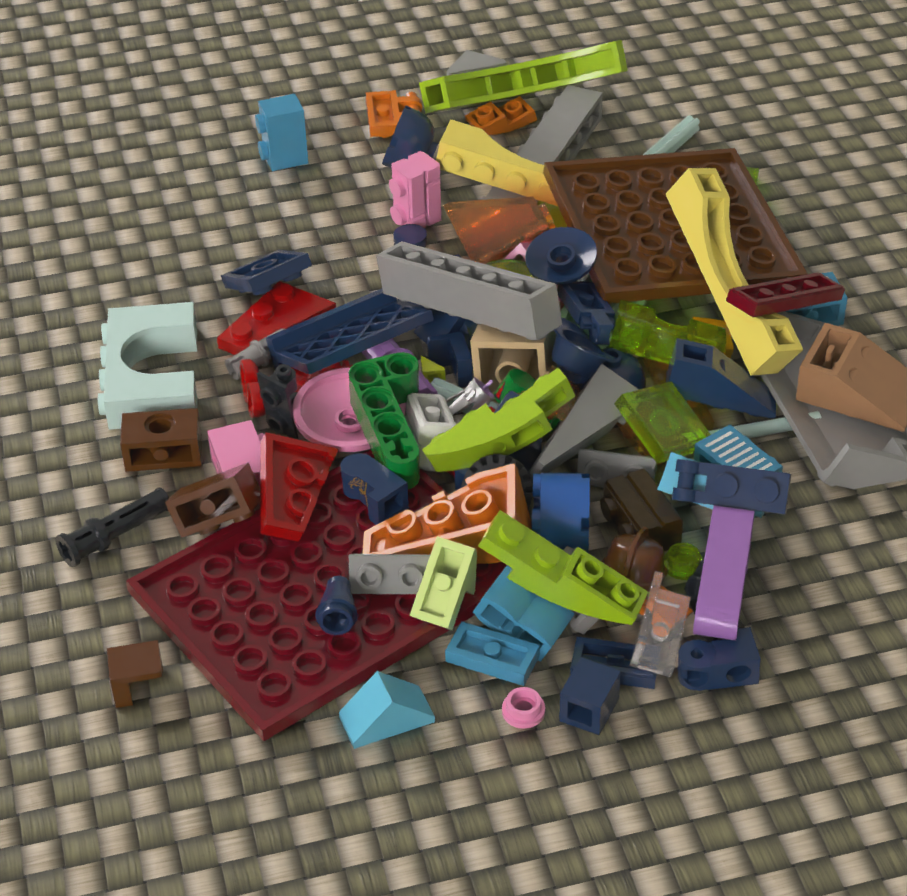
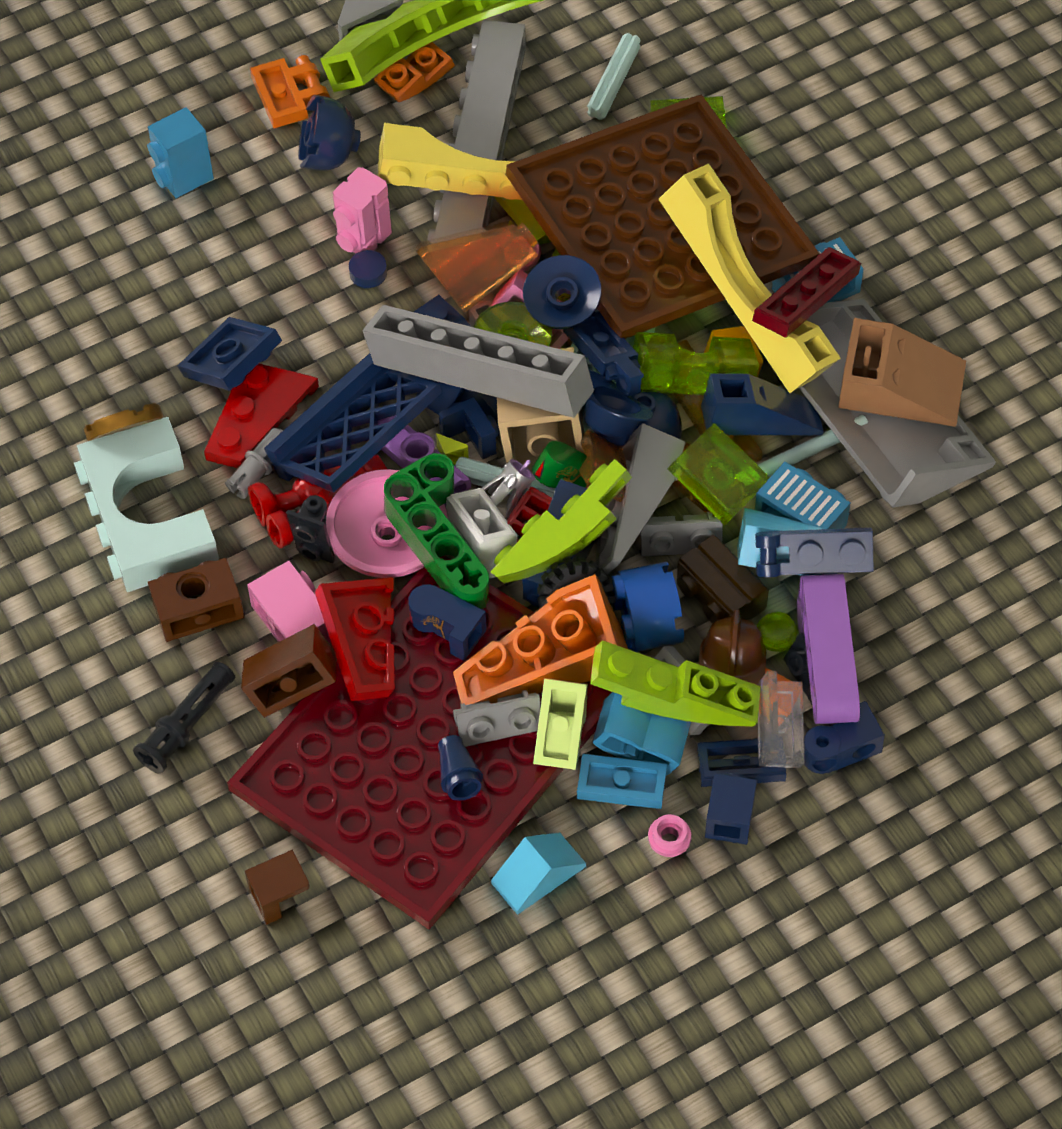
camera: 15 degrees left, 15 degrees up
none -> pearl gold tile [84,403,164,441]

